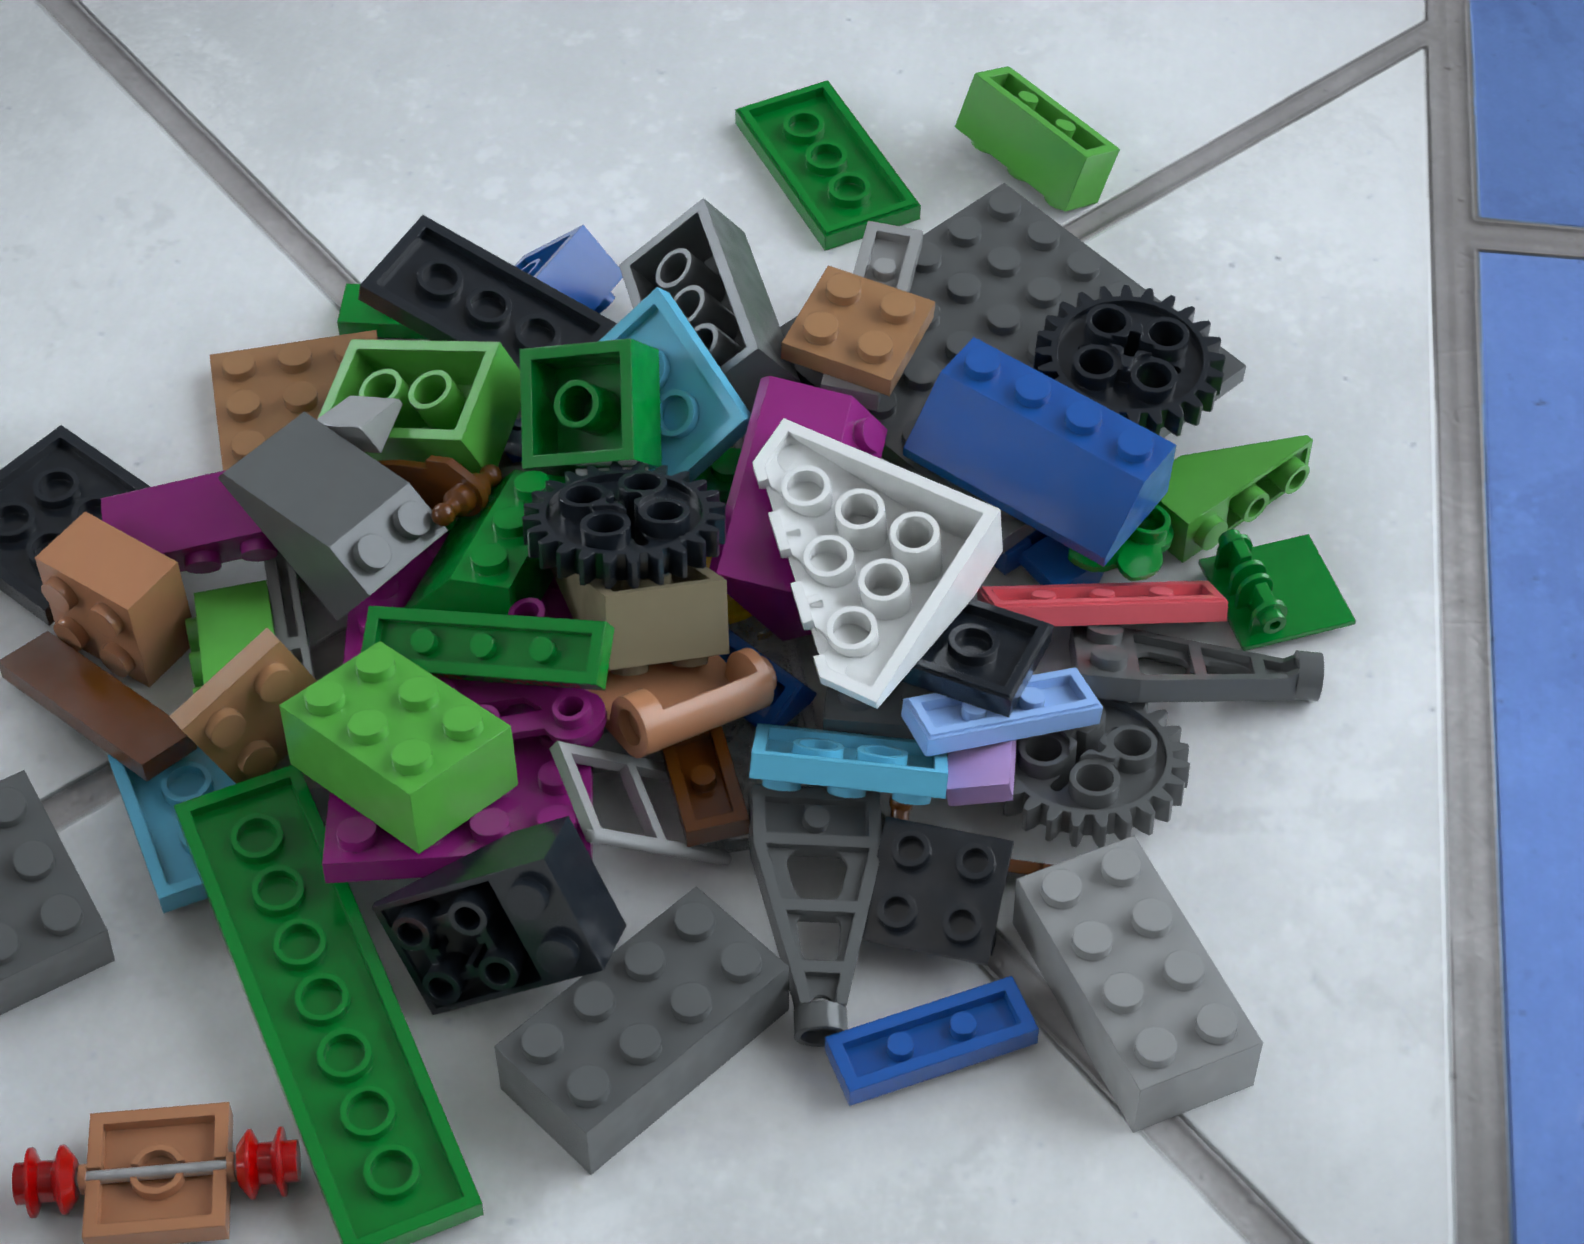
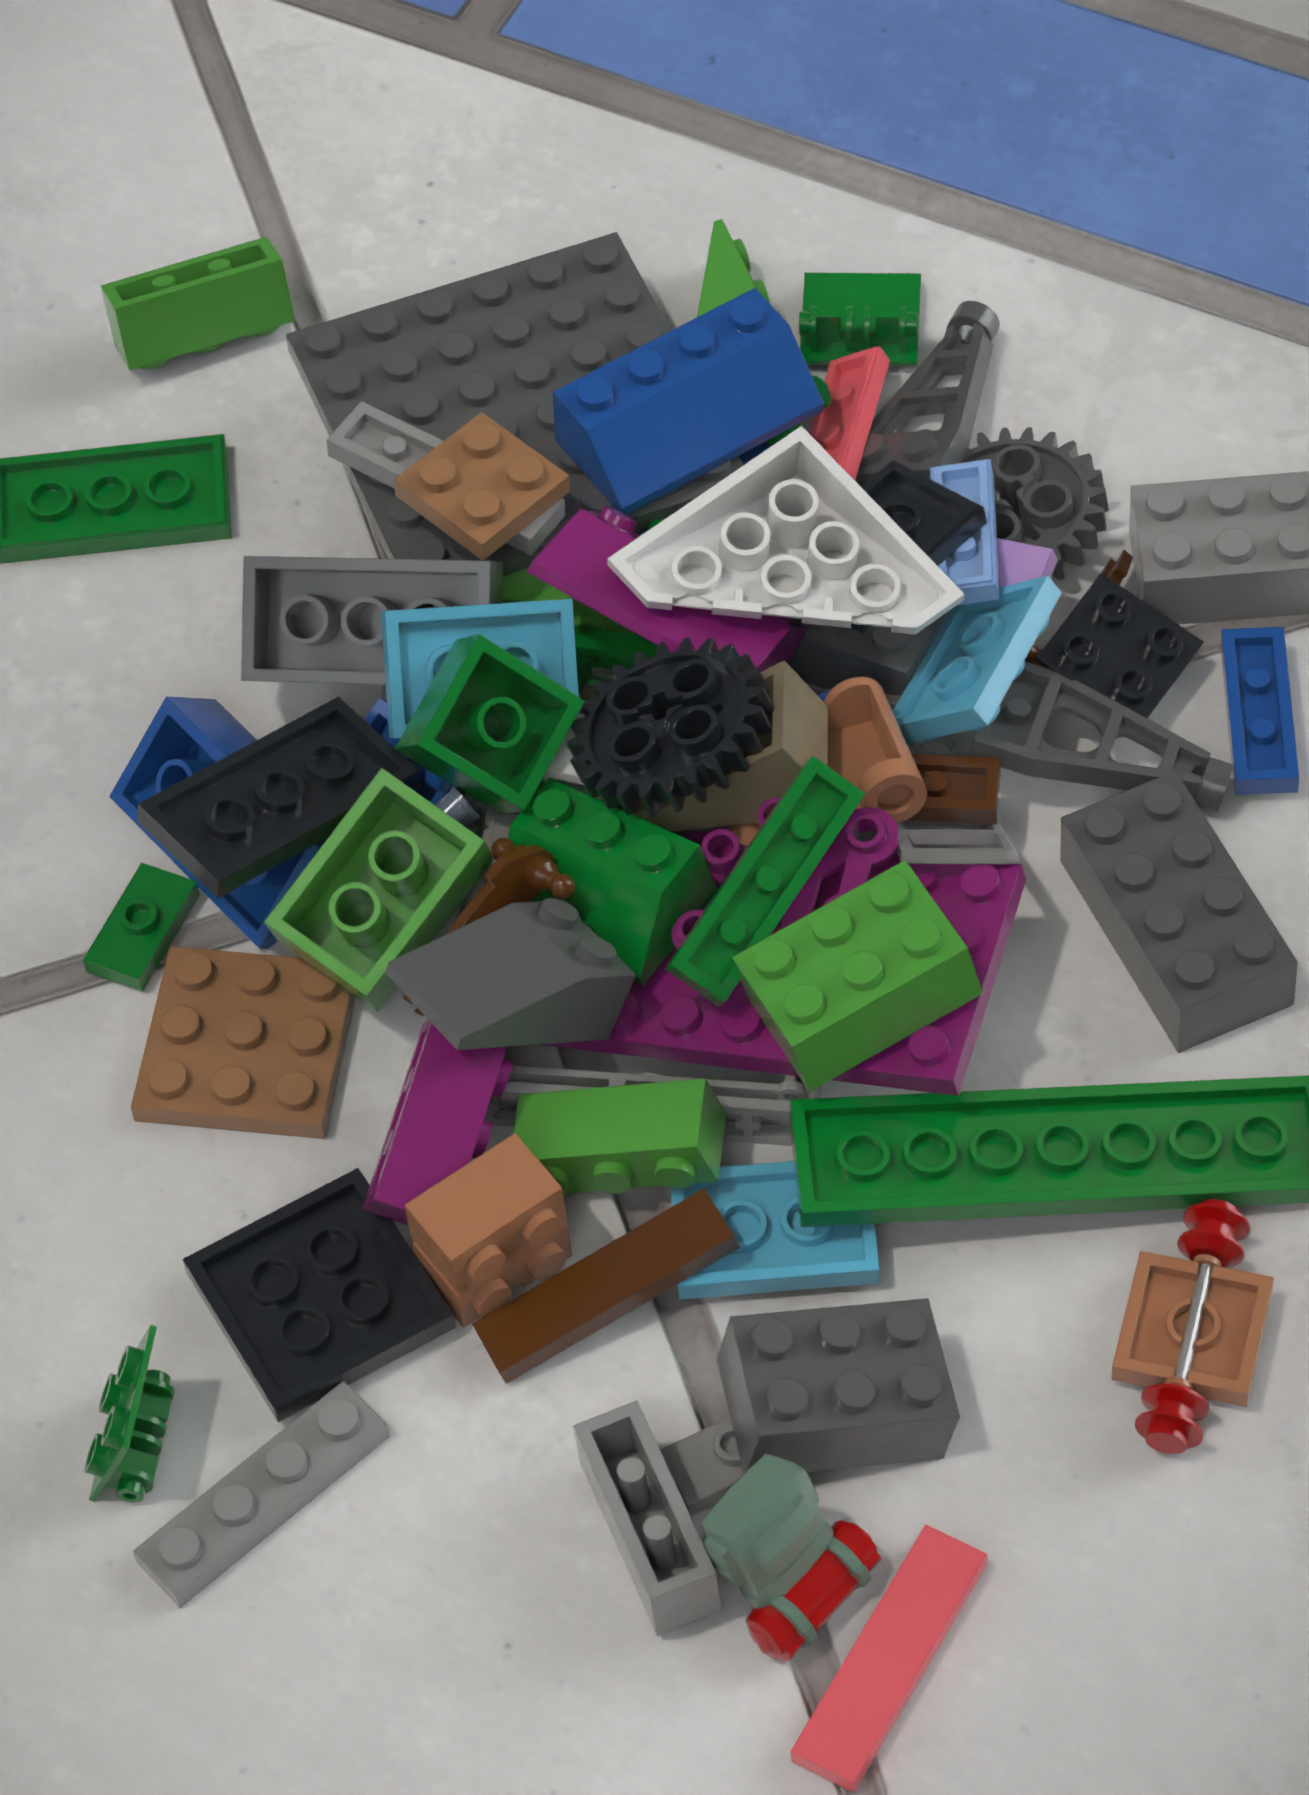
camera: 65 degrees left, 5 degrees up
medium nougat plate [169,627,317,784] -> none
light grey slope [317,396,403,453] -> none
black slope [372,816,627,1015] -> none
black gear [1033,285,1226,436] -> none

